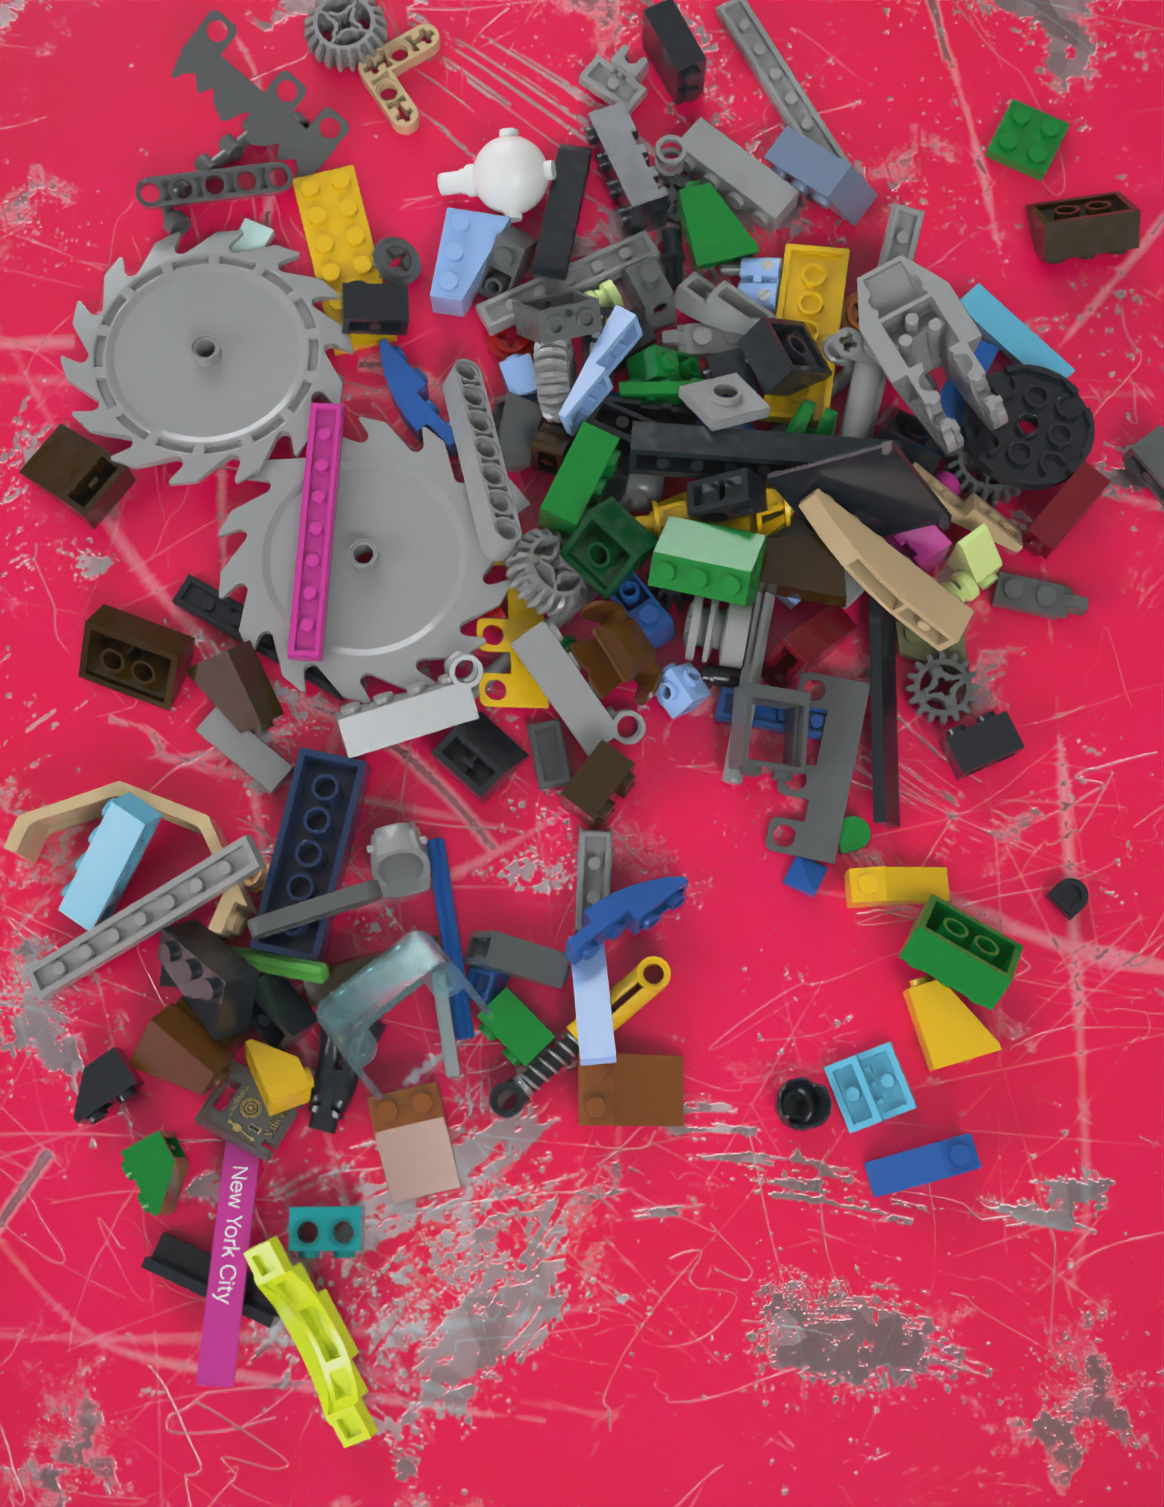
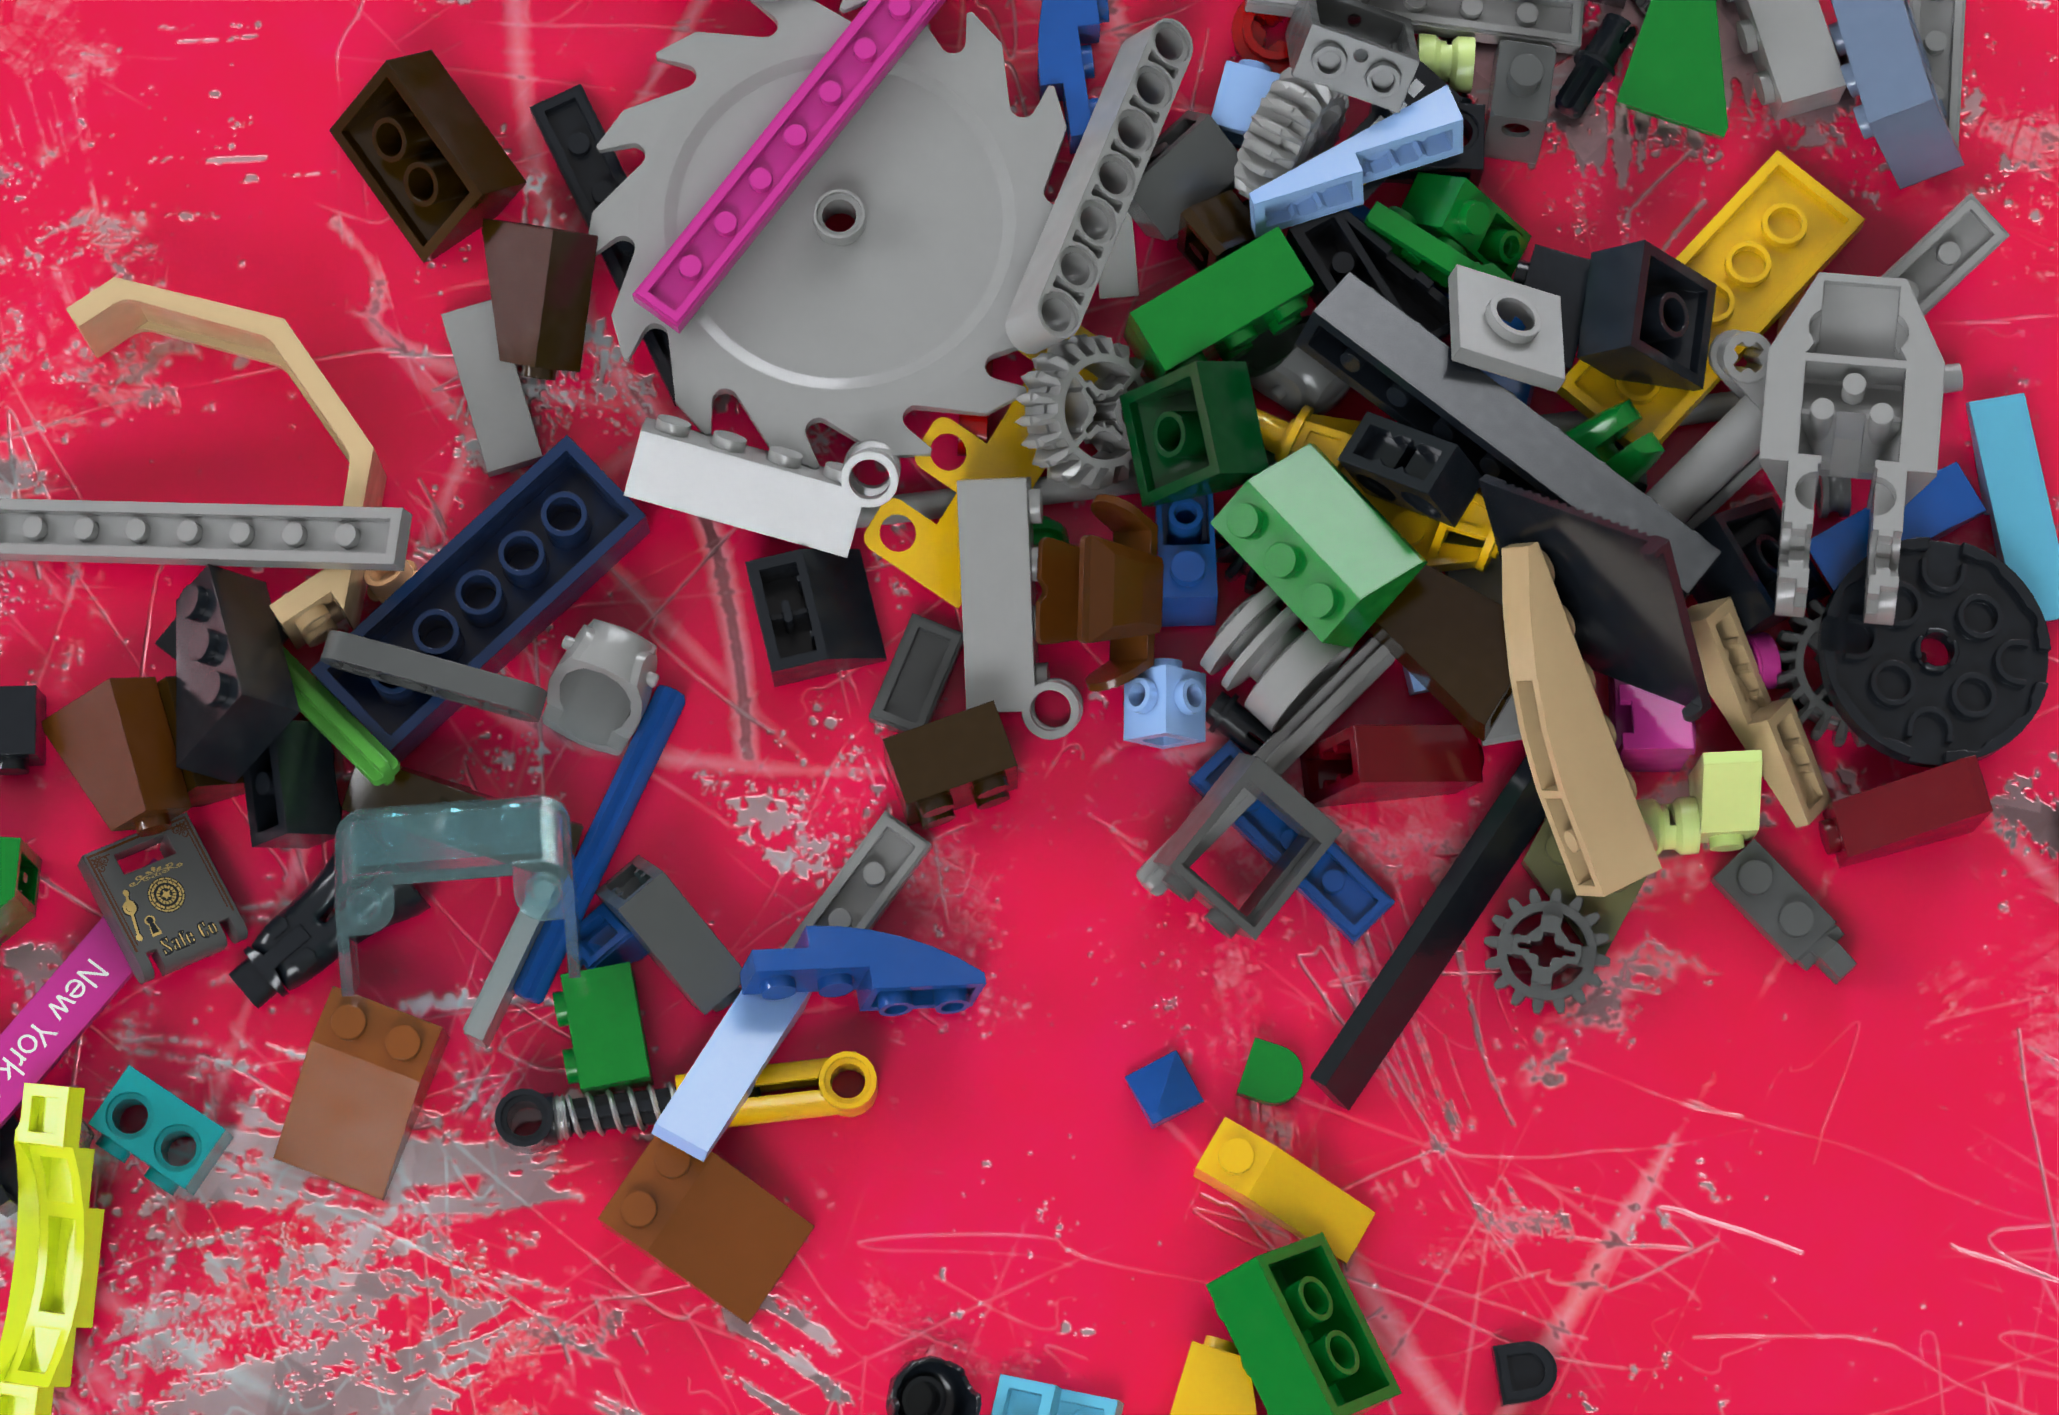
camera: 30 degrees right, 0 degrees up
medium azure brick [58,792,163,931] -> none
yellow slope [244,1039,314,1116] -> none
light grey hinge [661,323,744,359] -> none
light grey slope [674,271,777,335] -> none
light blue piece [720,257,783,312] -> none
dark grey piece [766,672,870,864] -> none
black brick [940,711,1025,781] -> none

